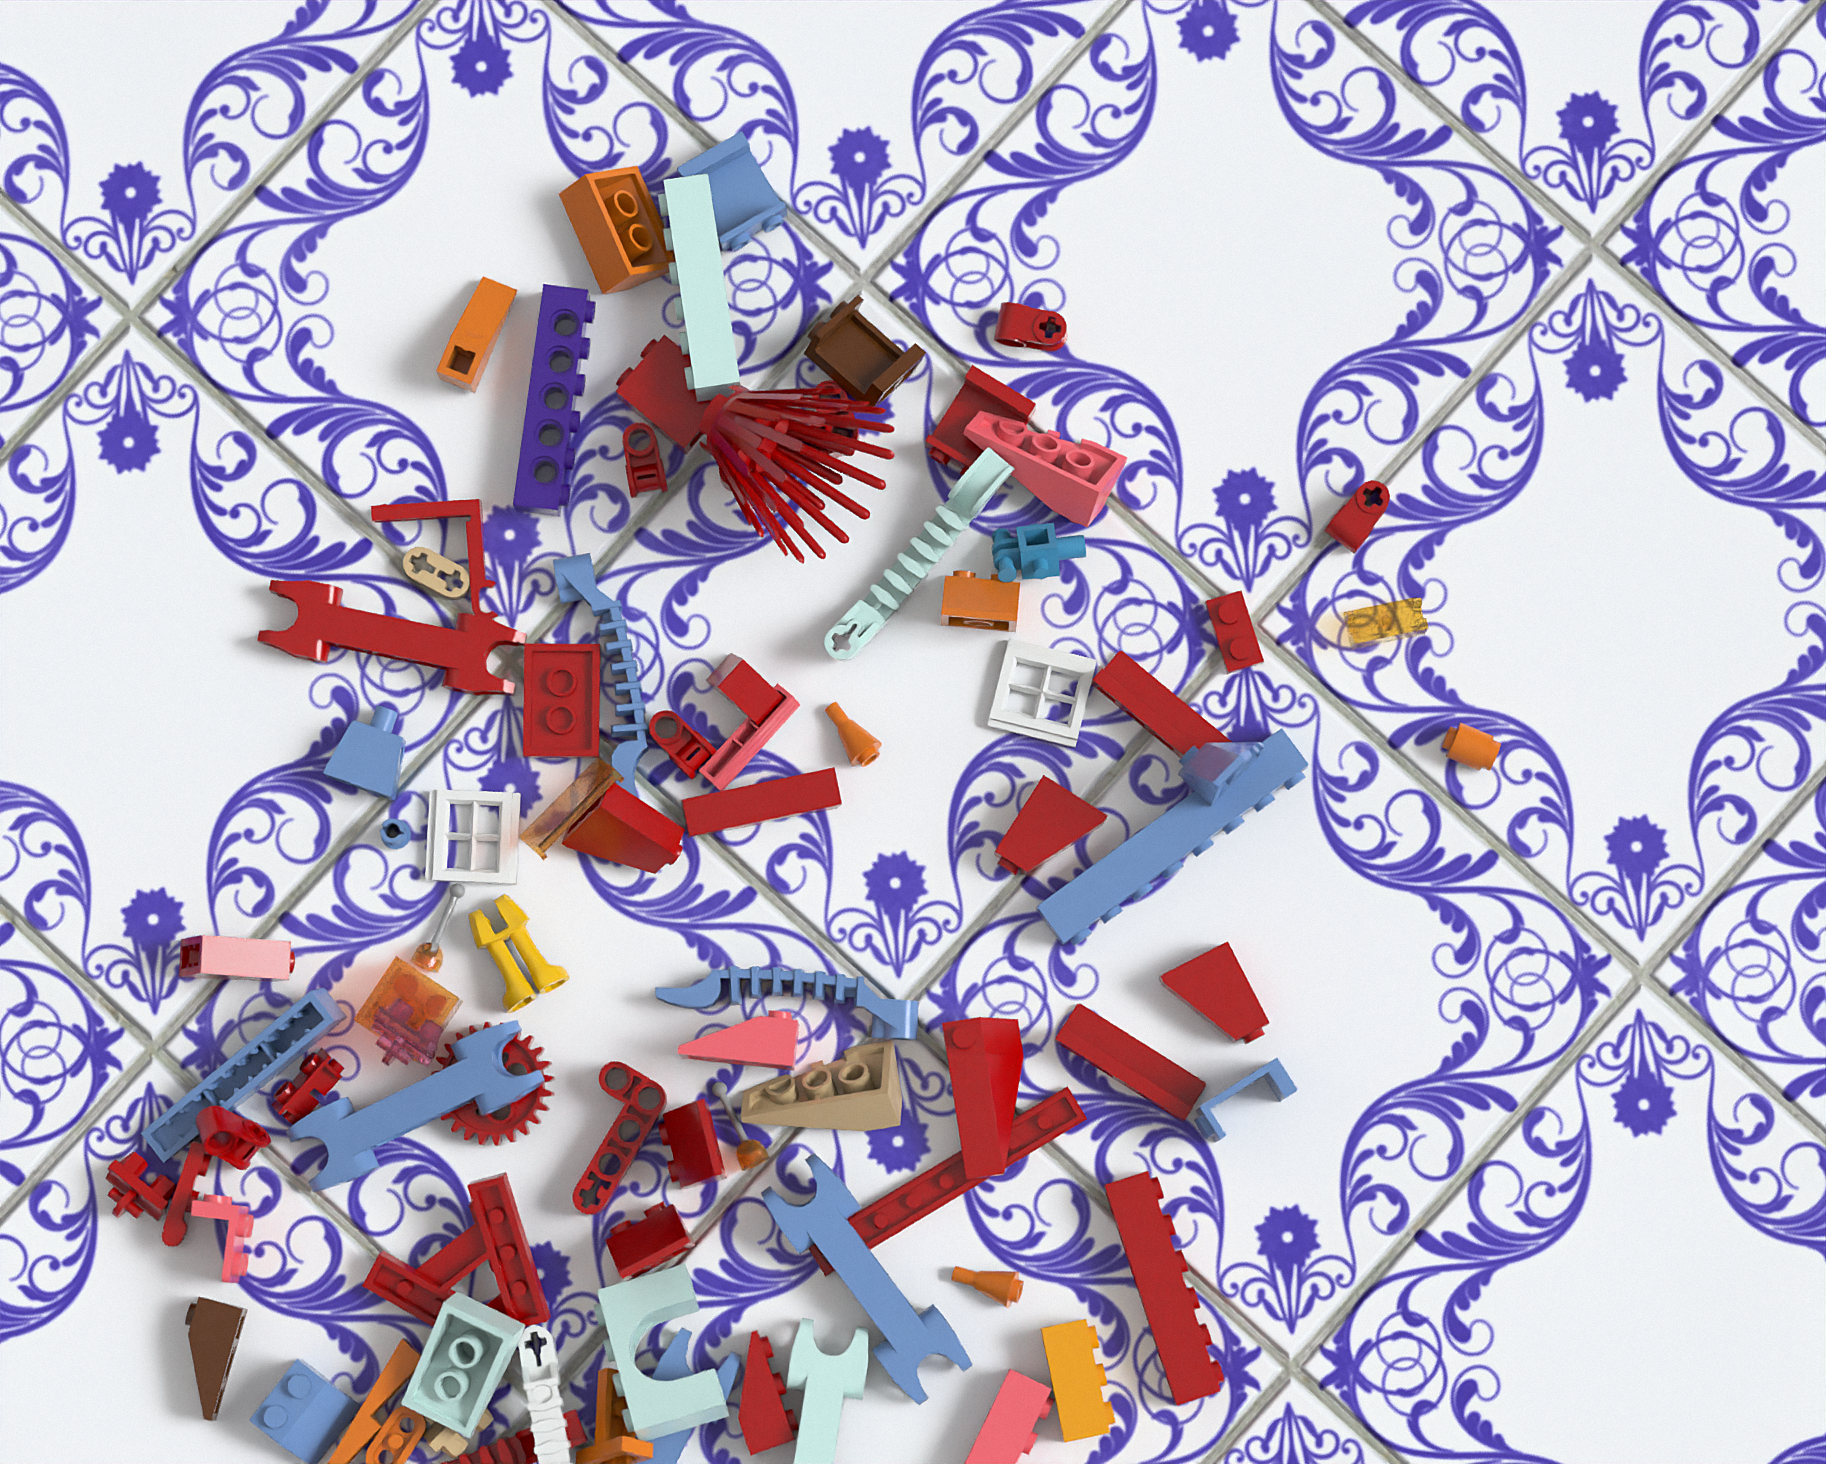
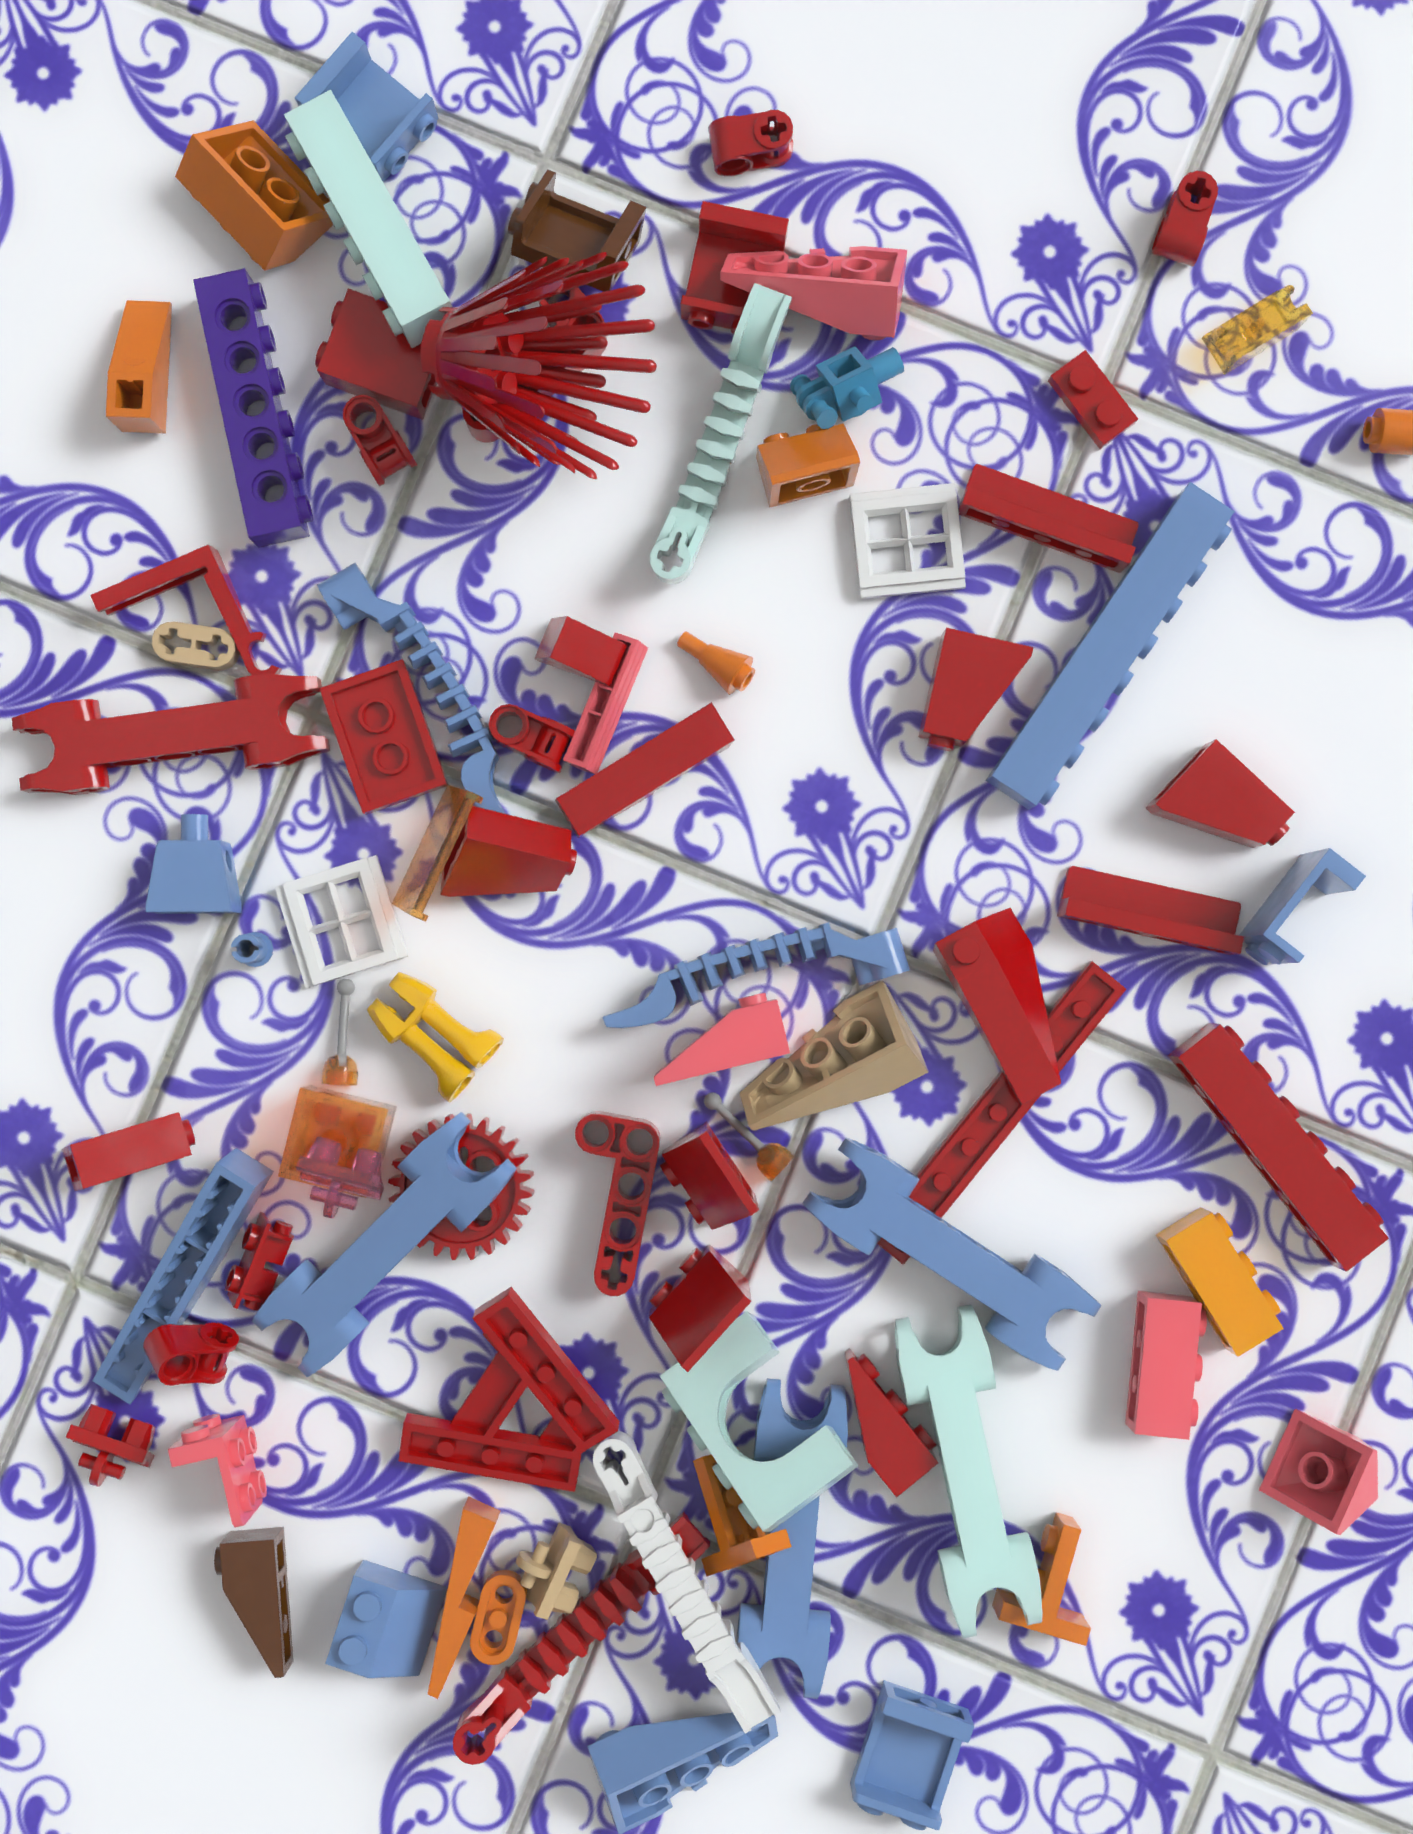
camera: 20 degrees left, 5 degrees up
red hinge [161,1141,212,1248] -> none
light aqua slope [401,1292,525,1438] -> none
orange cone [951,1266,1024,1309] -> none
medium blue wedge [1178,742,1266,806] -> none

